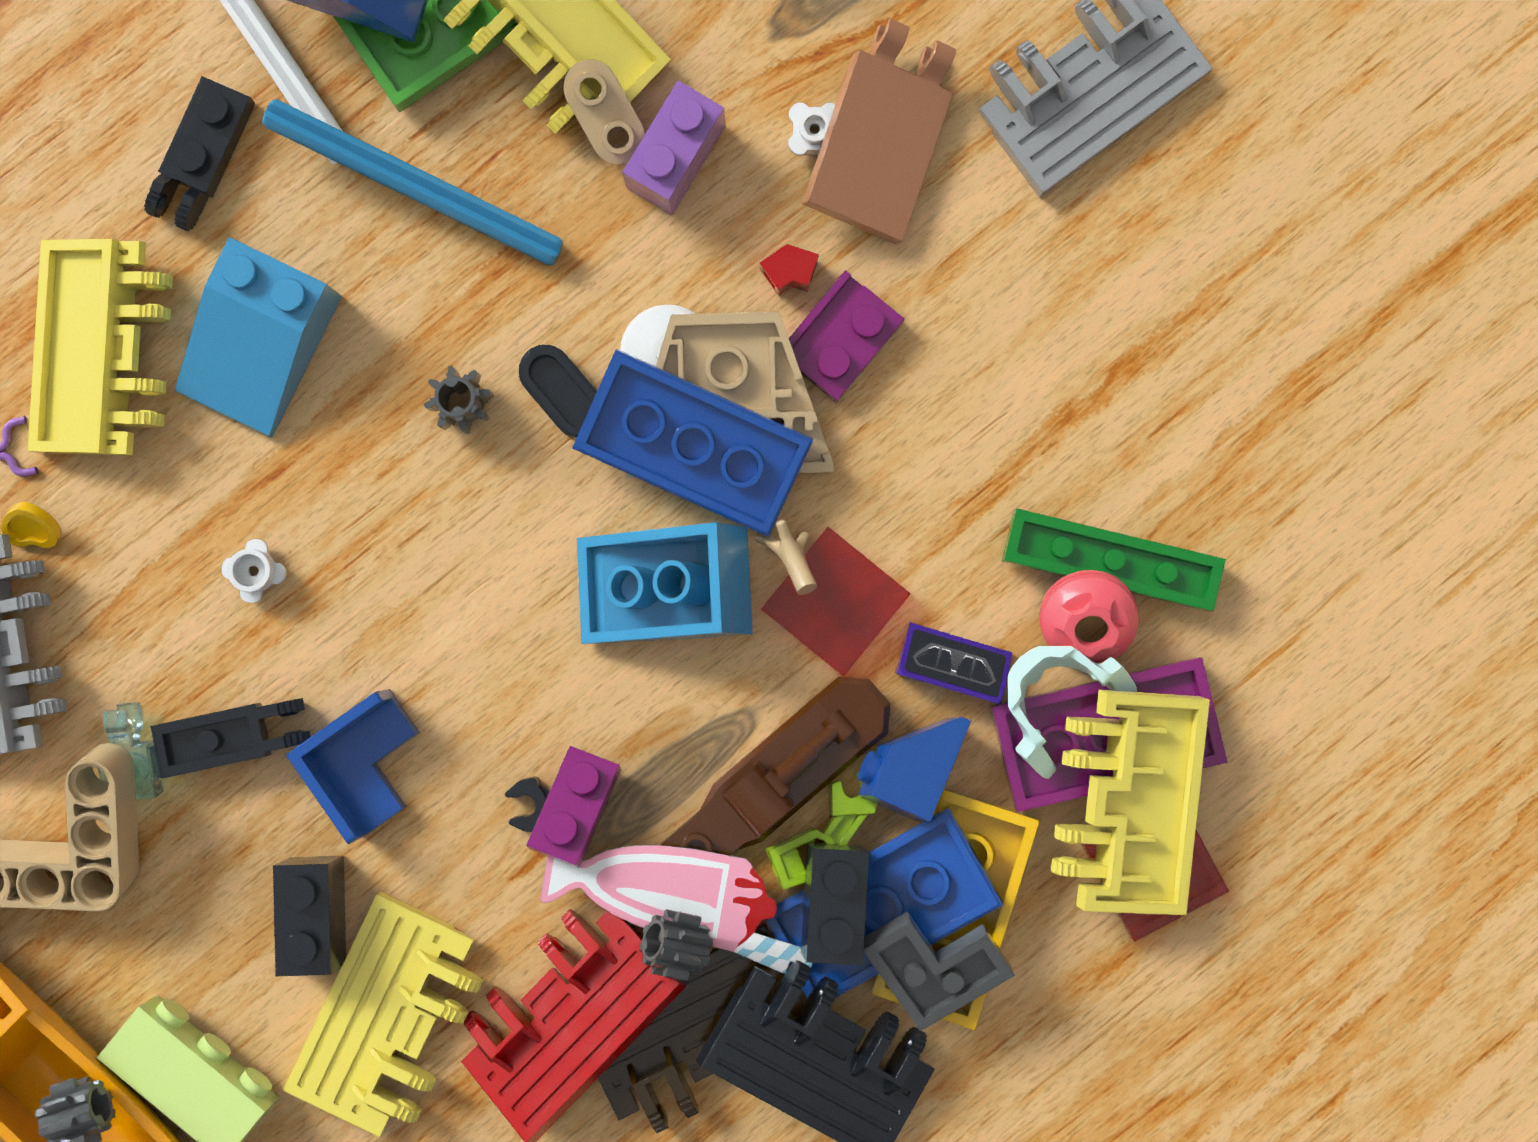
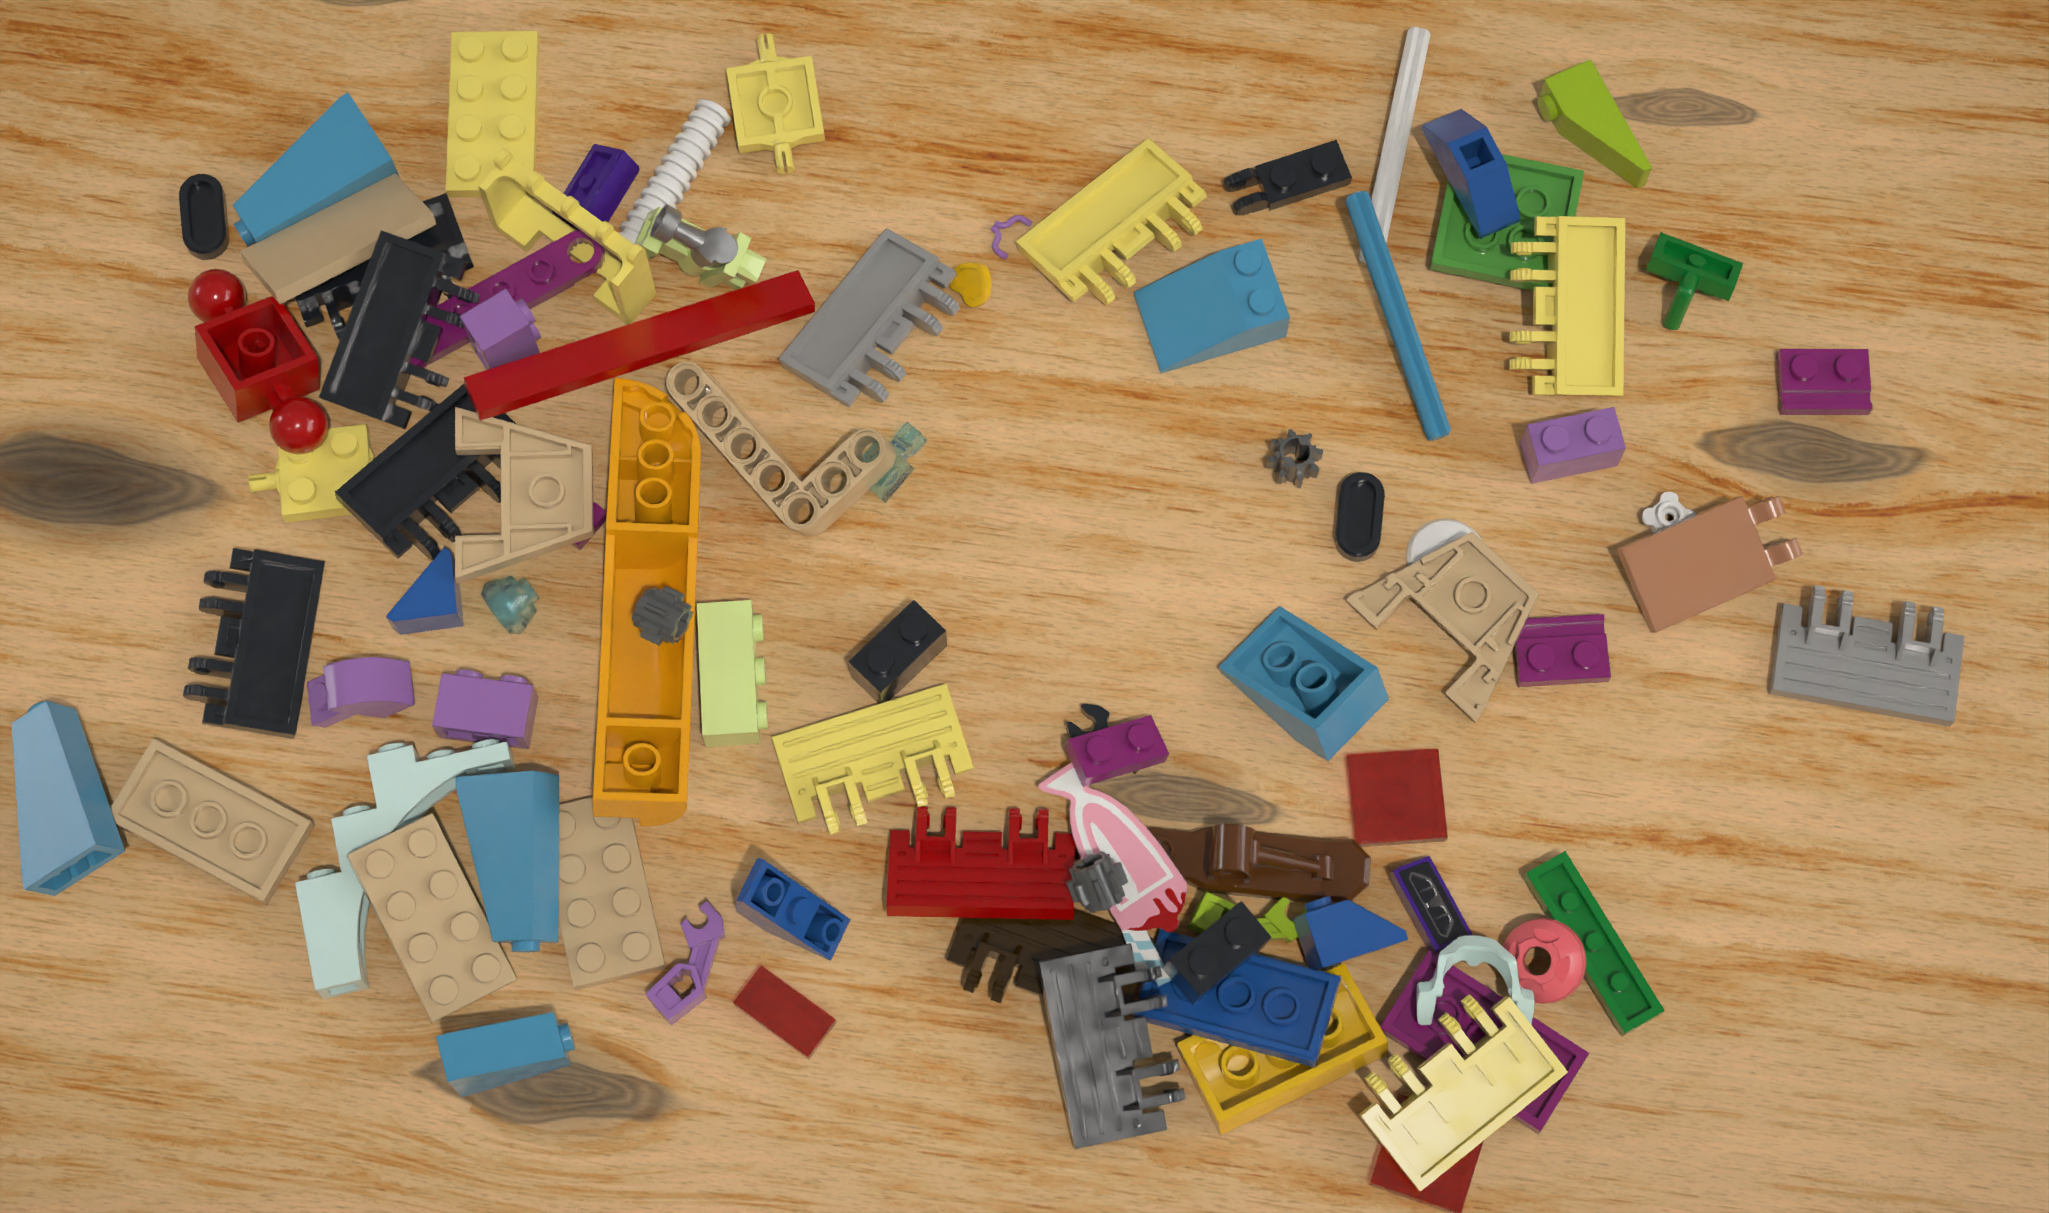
camera: 45 degrees right, 15 degrees down
black hinge [150,698,311,779] -> none
white plate [222,539,287,603] -> none
blue panel [286,689,420,844] -> none
tan plate [563,59,645,164] -> none
blue tile [572,349,814,537] -> none
tan bar [755,520,817,595] -> none
red piece [760,244,819,296] -> none
dark grey plate [863,911,1015,1031] -> none

